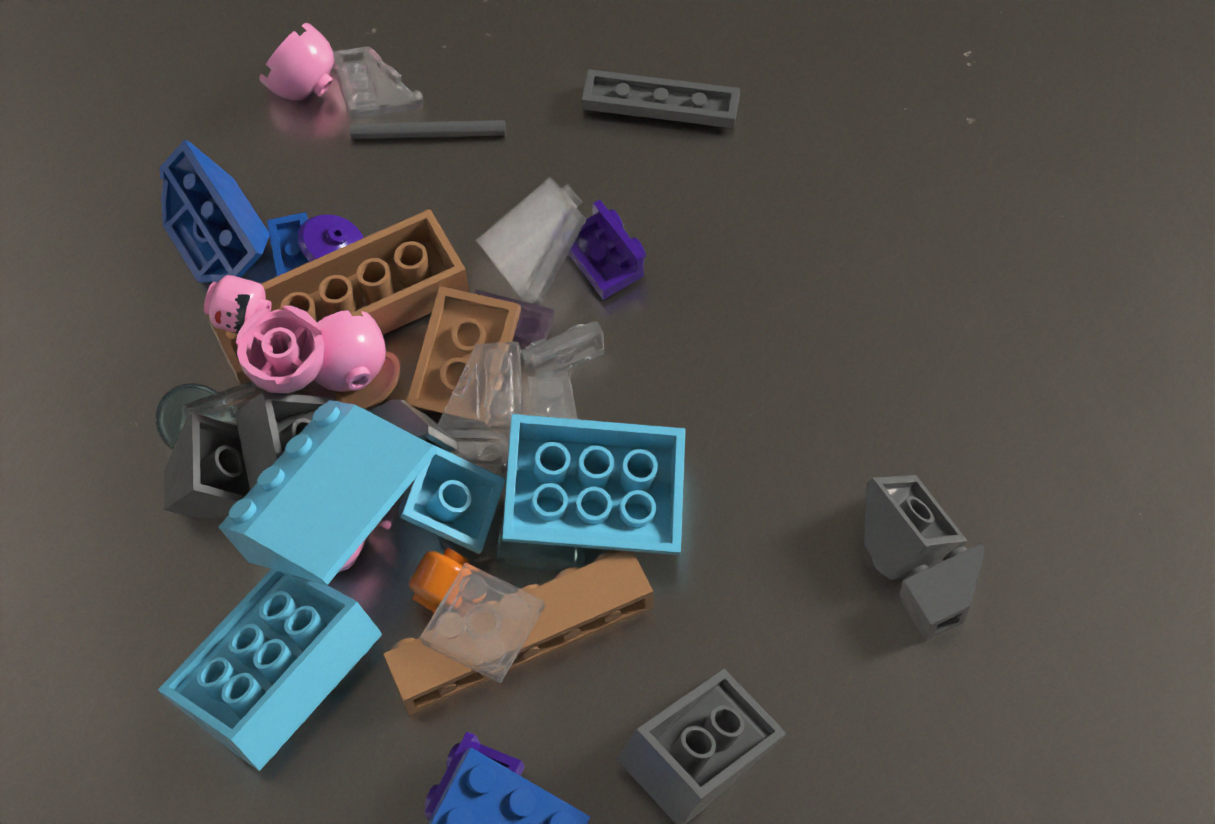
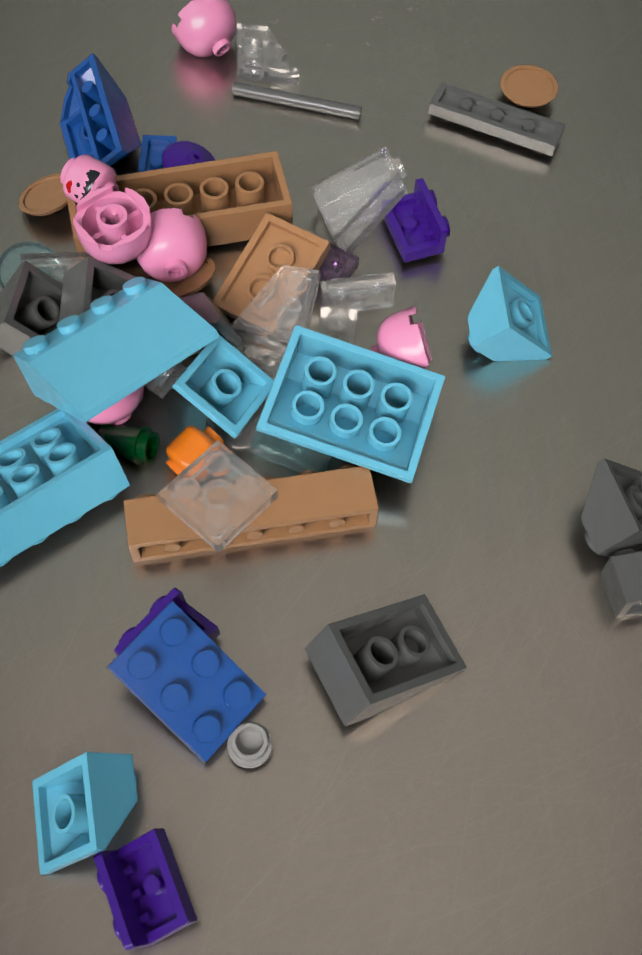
camera: 10 degrees right, 0 degrees up
none -> medium nougat piece [18,173,68,216]
none -> dark green cone [98,424,160,465]
none -> bright pink cylinder [371,306,434,372]
none -> medium azure slope [467,266,552,362]
none -> medium nougat piece [500,65,558,108]

